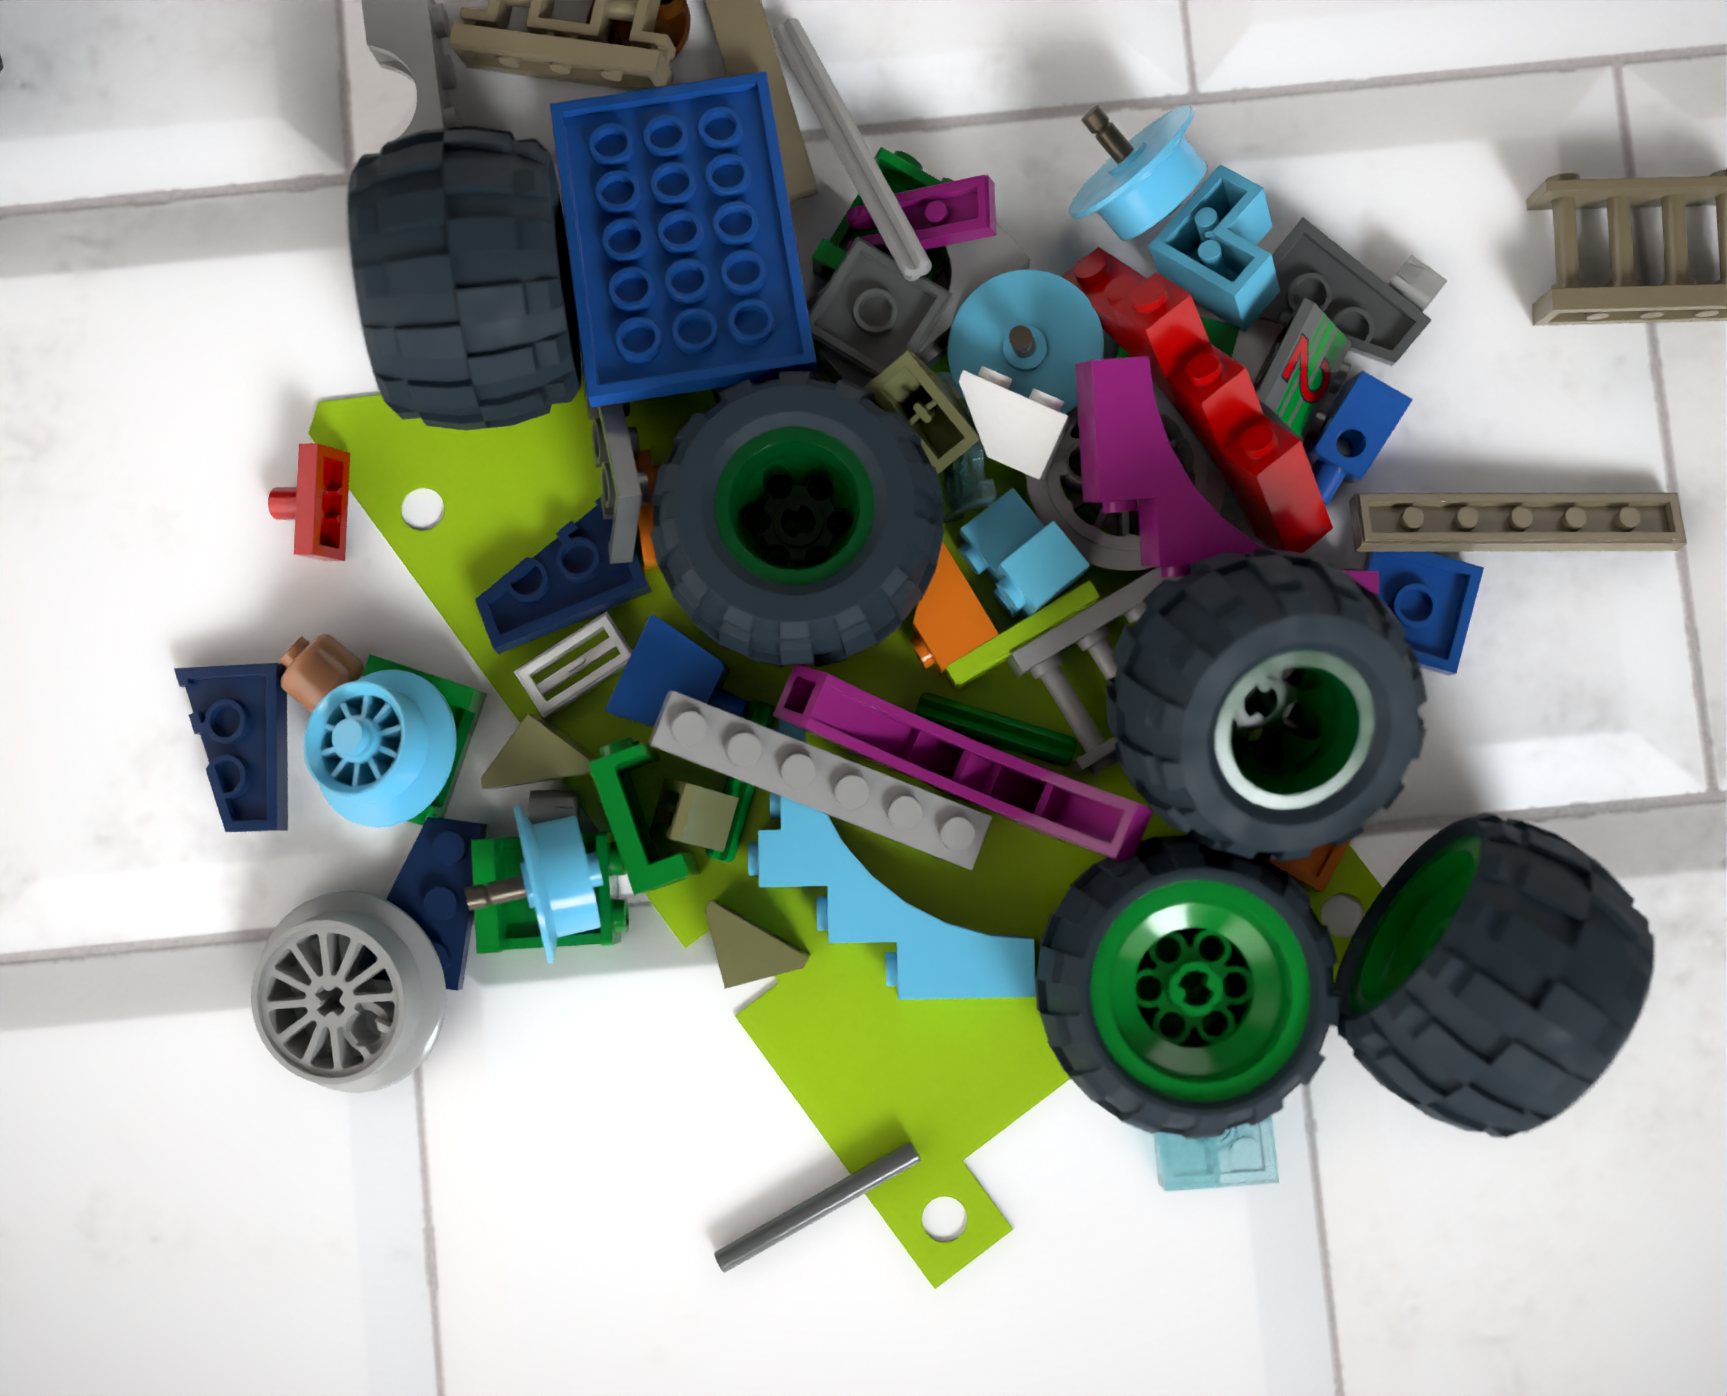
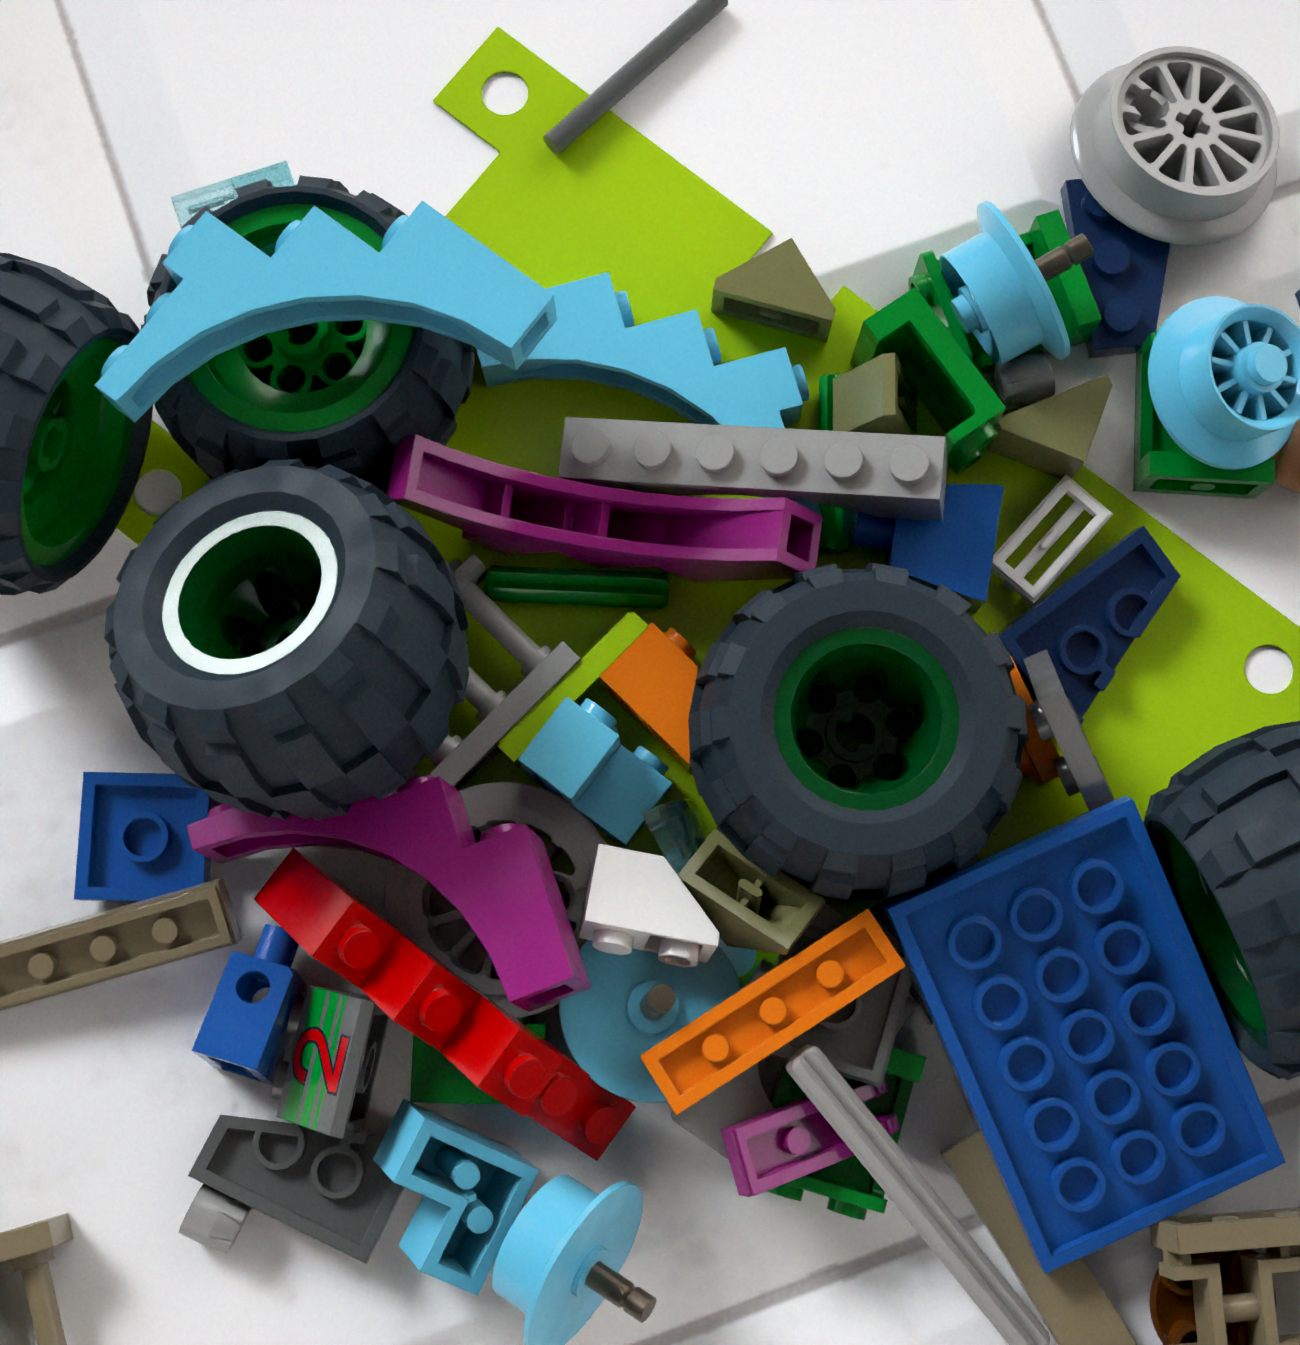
camera: 160 degrees right, 5 degrees down
none -> medium azure arch [94,201,557,422]
none -> orange plate [640,908,906,1115]

